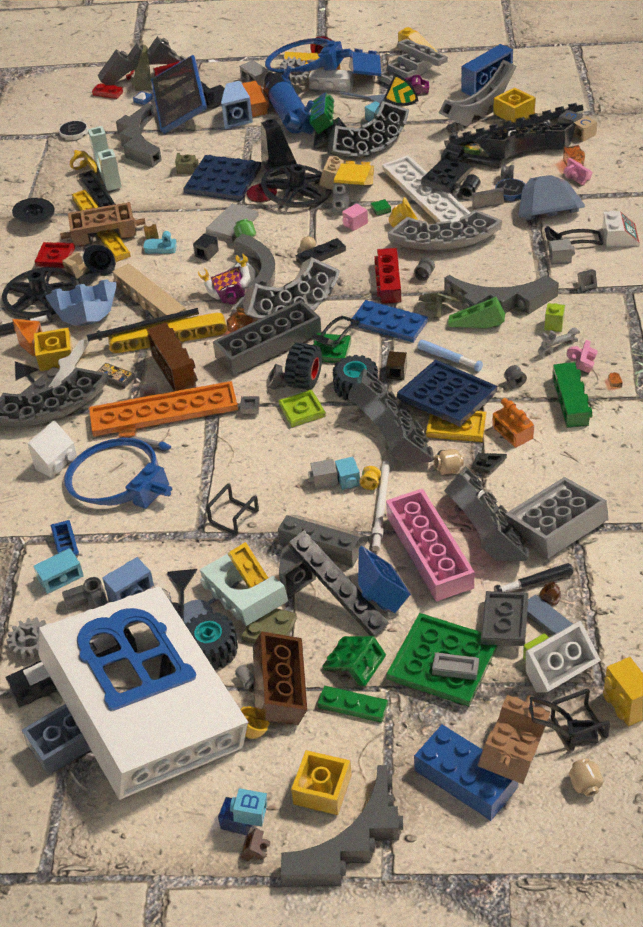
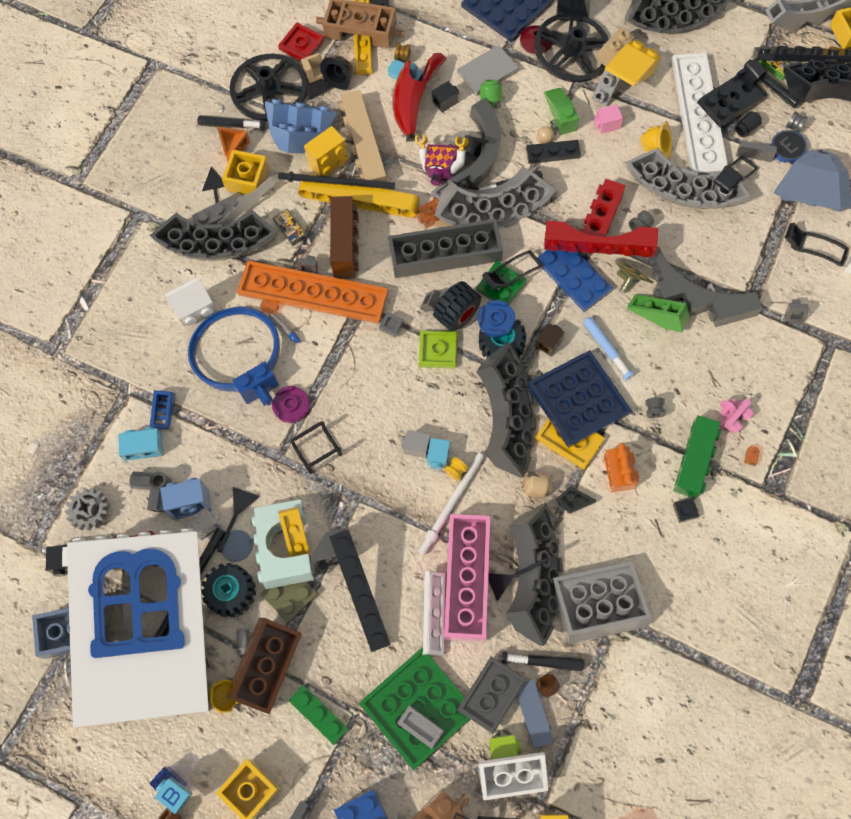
camera: 25 degrees right, 25 degrees up
dark grey slope [278,515,369,567] -> none
green bracket [322,636,387,686] -> none
blue slope [358,545,411,613] -> none
green tile [371,199,391,216] -> none
light grey bar [538,328,580,357] -> none
lime brick [544,303,565,332] -> none
light grey brick [549,239,575,264] -> none
none -> magenta tile [272,386,310,424]
none -> yellow brick [304,126,348,176]
none -> red piece [392,53,447,142]
none -> white tile [423,571,445,656]
none -> black panel [464,135,489,157]
none -> blue tile [477,300,515,338]
none -> black piece [488,558,547,601]
none -> bright green slope [544,87,579,135]
none -> red arch [544,221,658,258]
none -> black plate [673,498,700,523]
none -> black piece [713,155,758,193]

